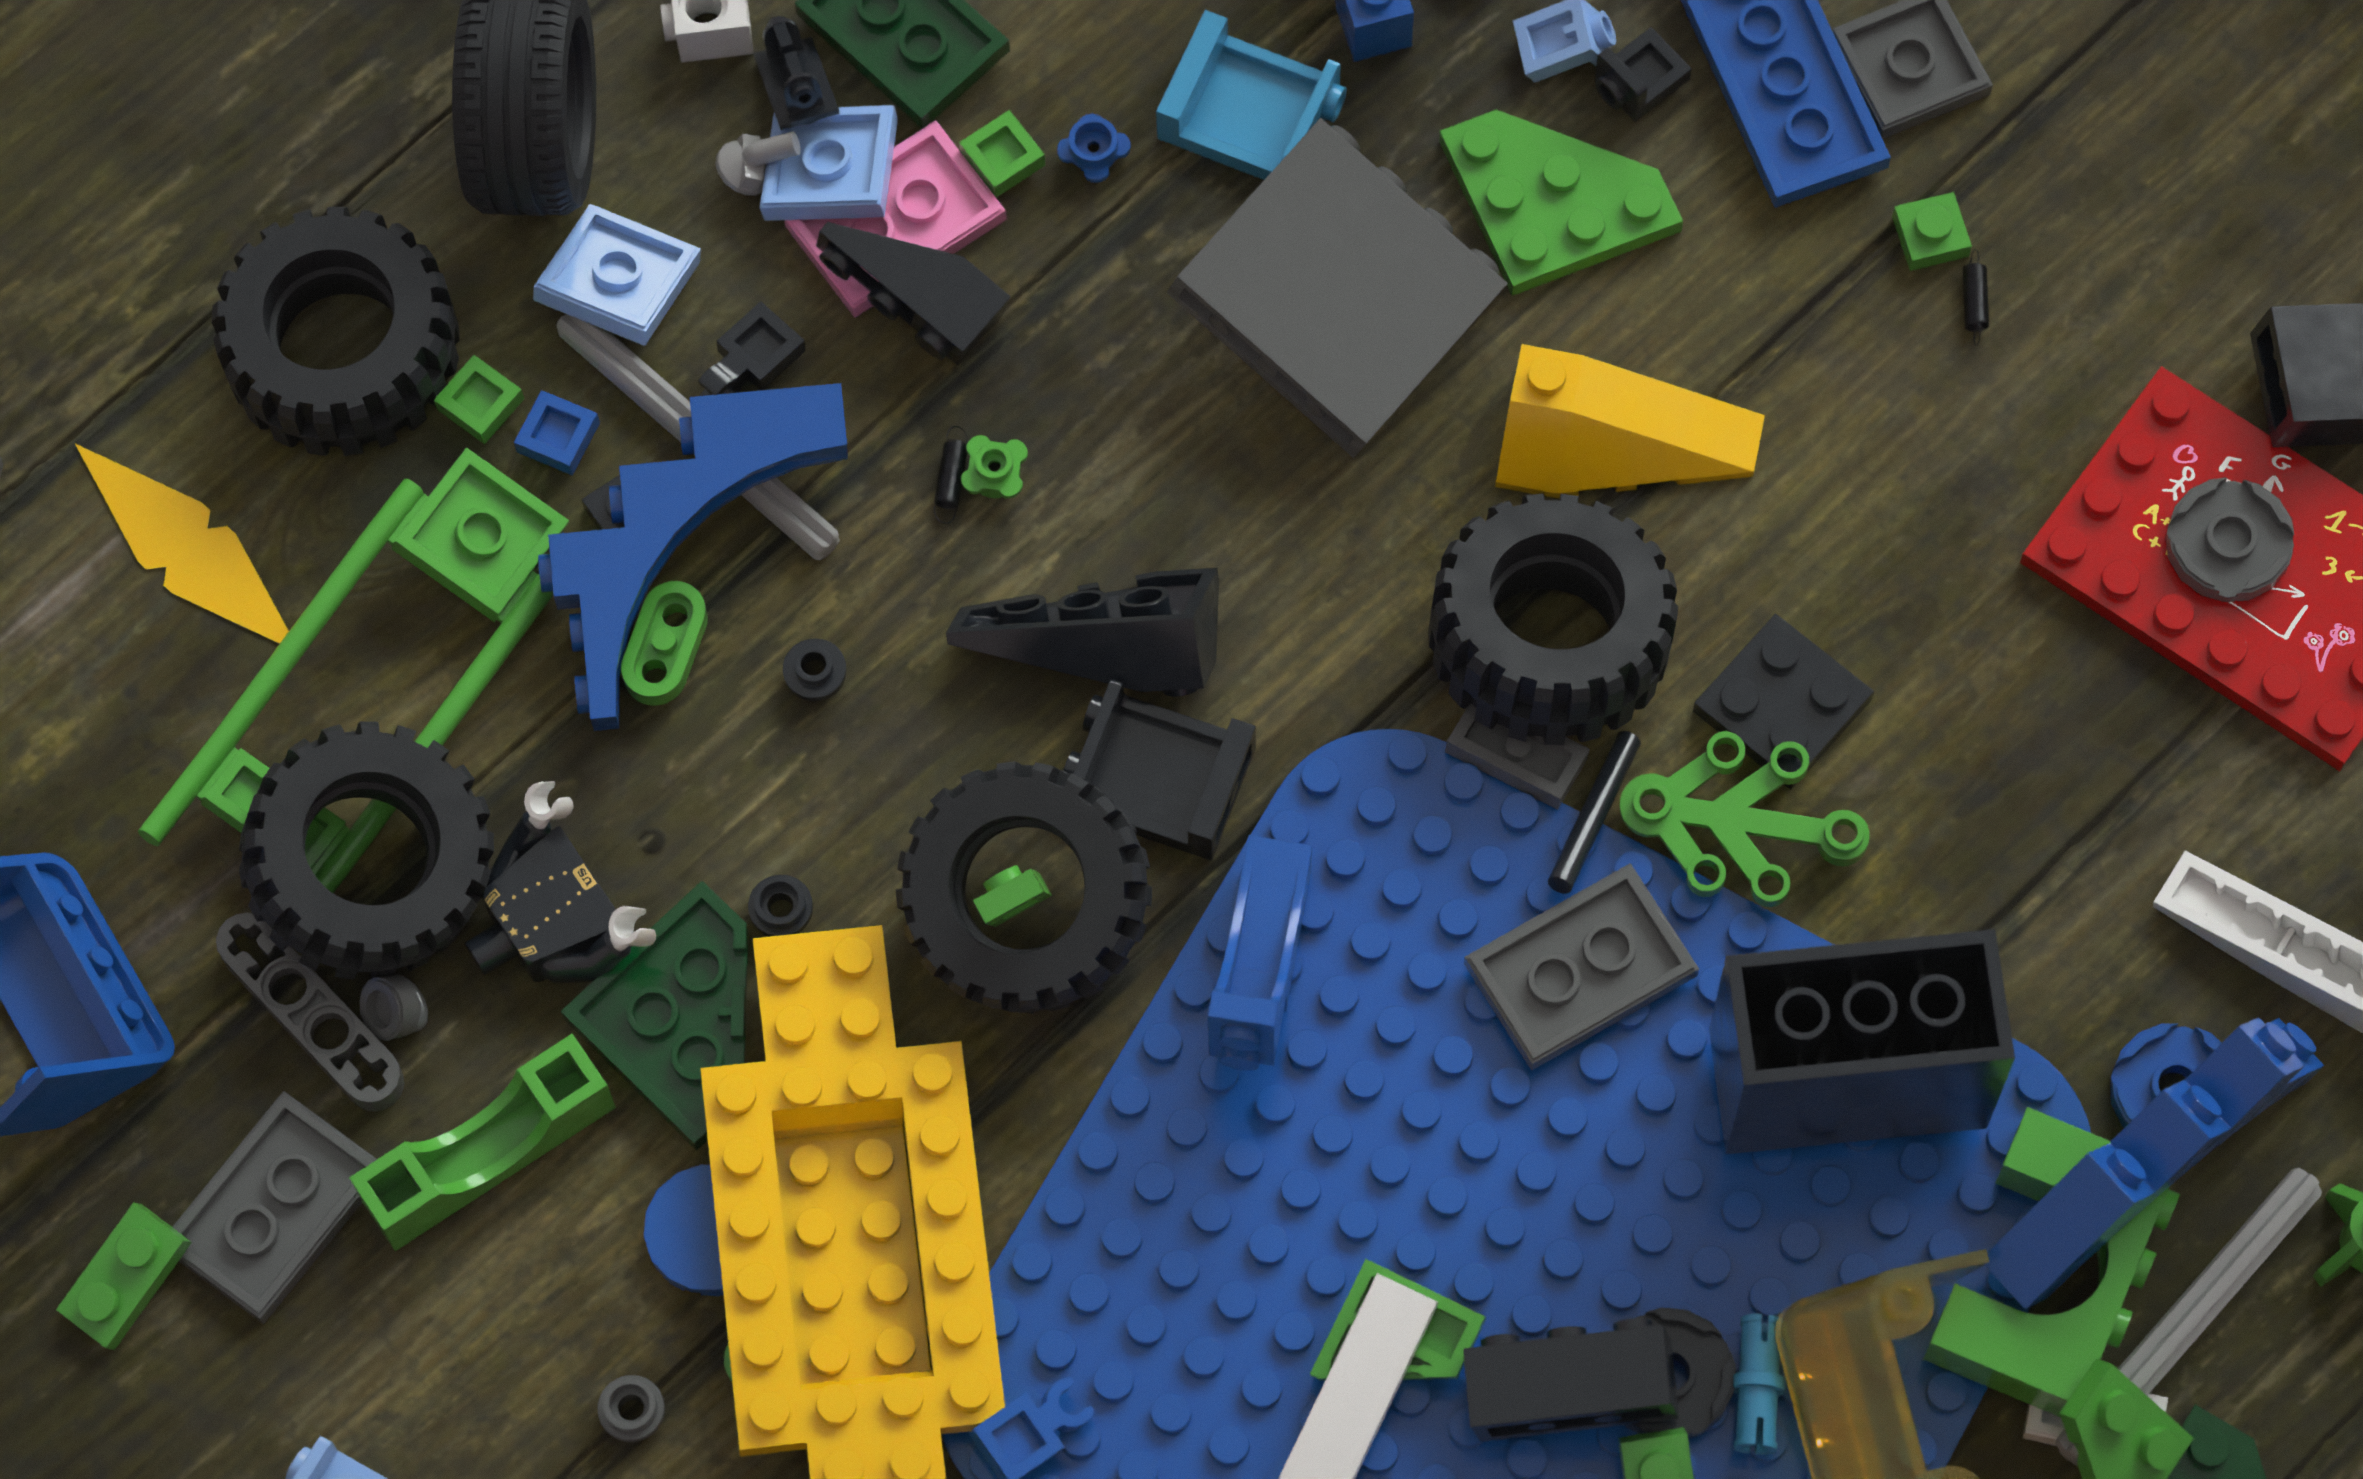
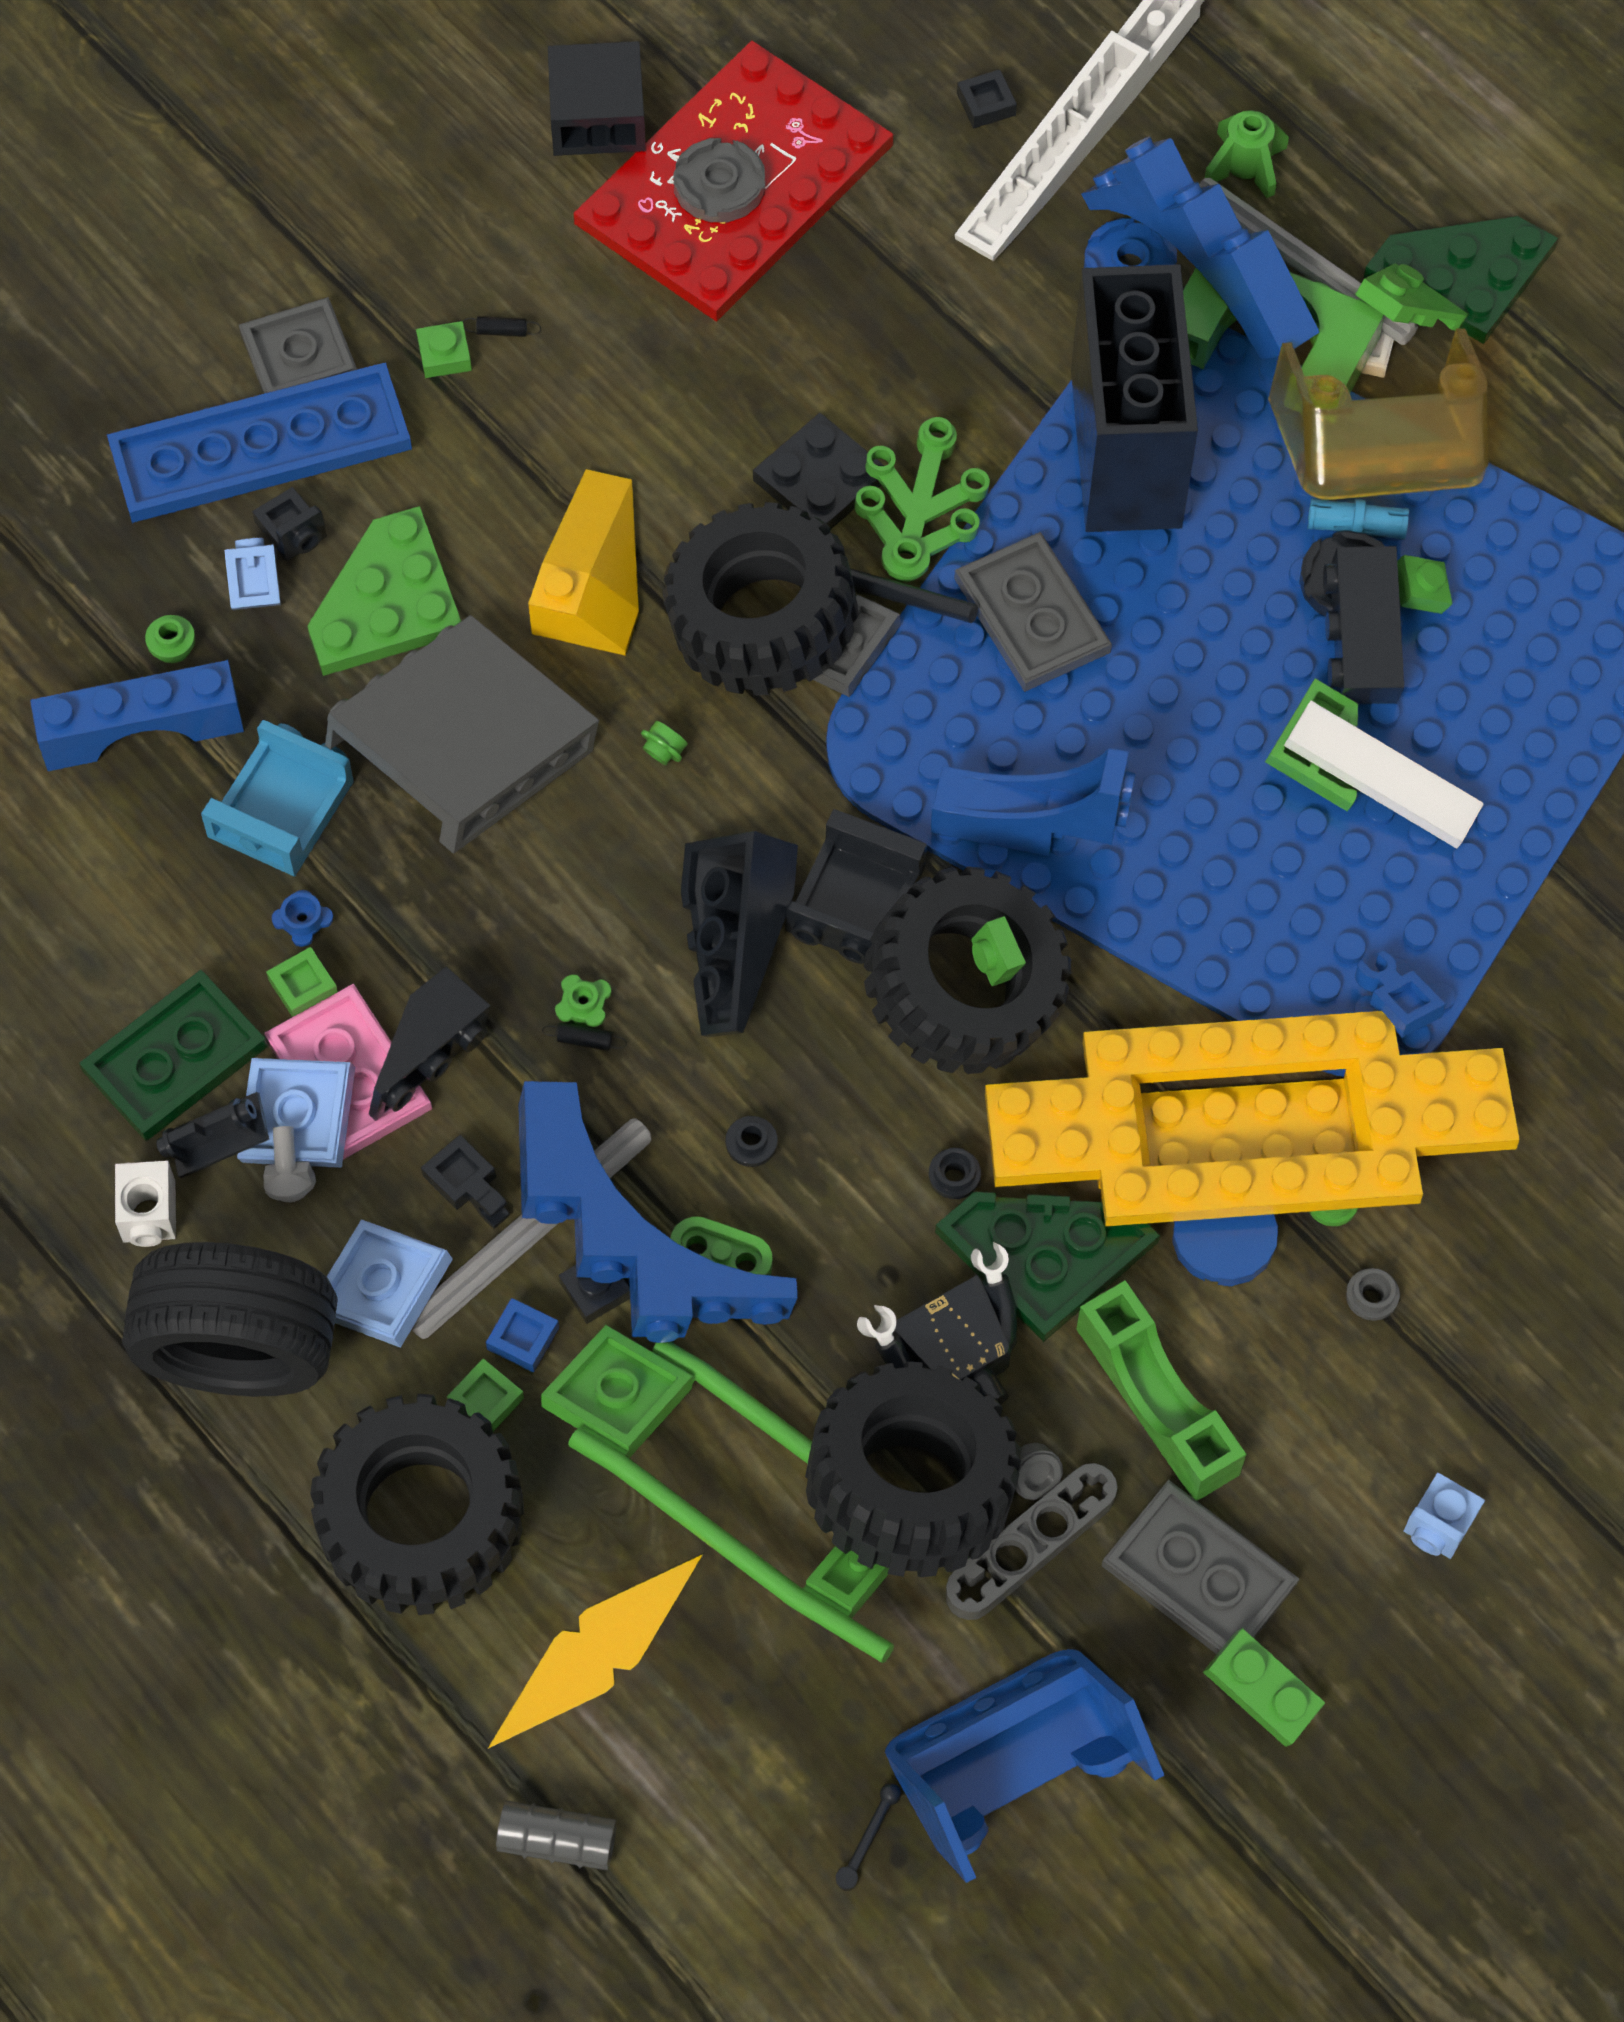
camera: 90 degrees left, 5 degrees down
none -> bright green plate [641,721,688,765]

